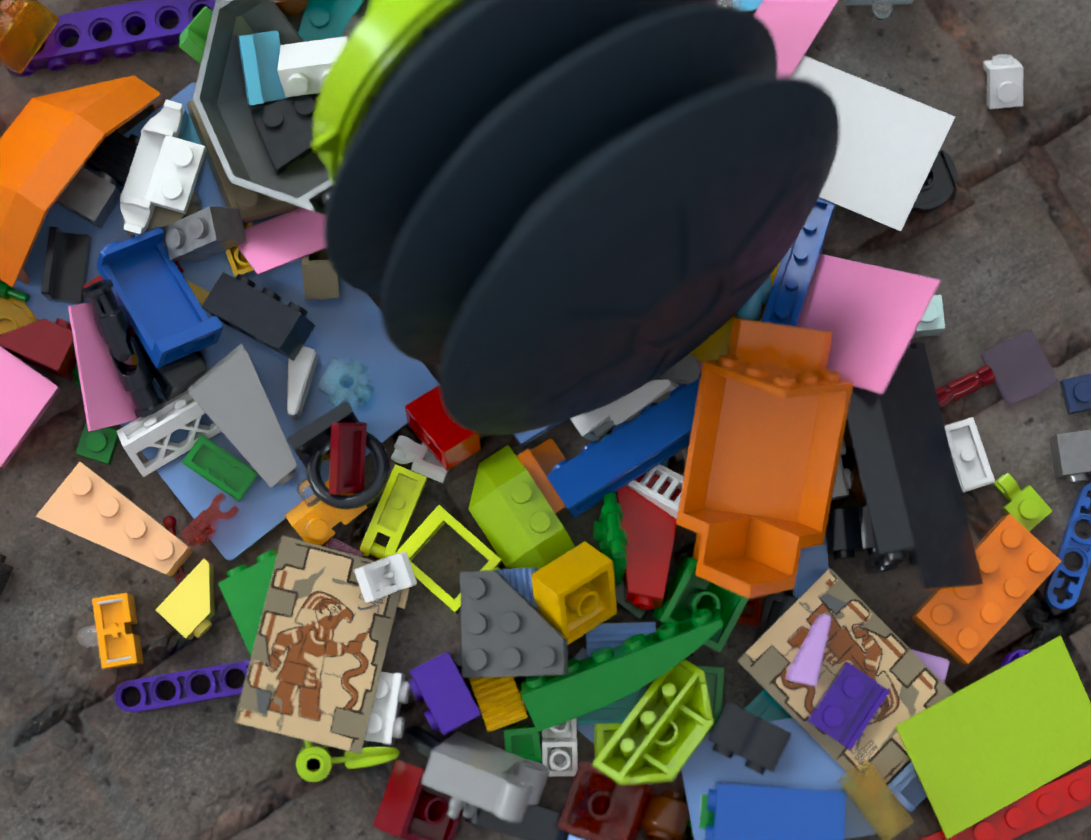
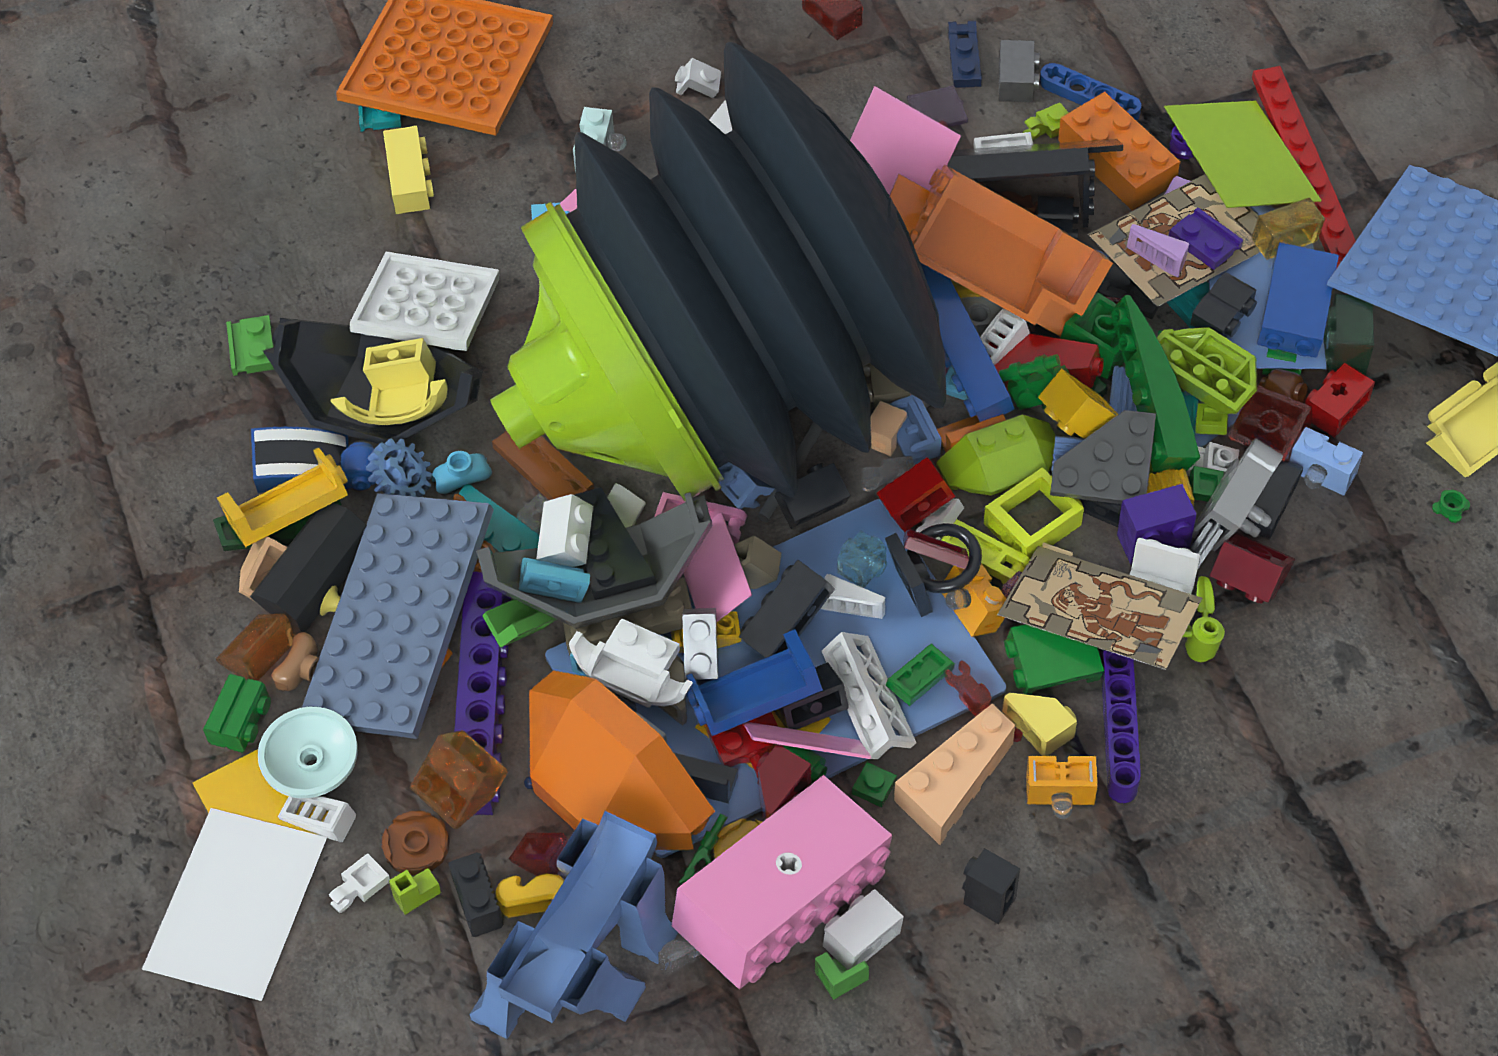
camera: 75 degrees left, 25 degrees down
black piece [82,279,165,417] -> none
light grey slope [188,343,298,488] -> none
white bracket [354,552,417,603] -> none

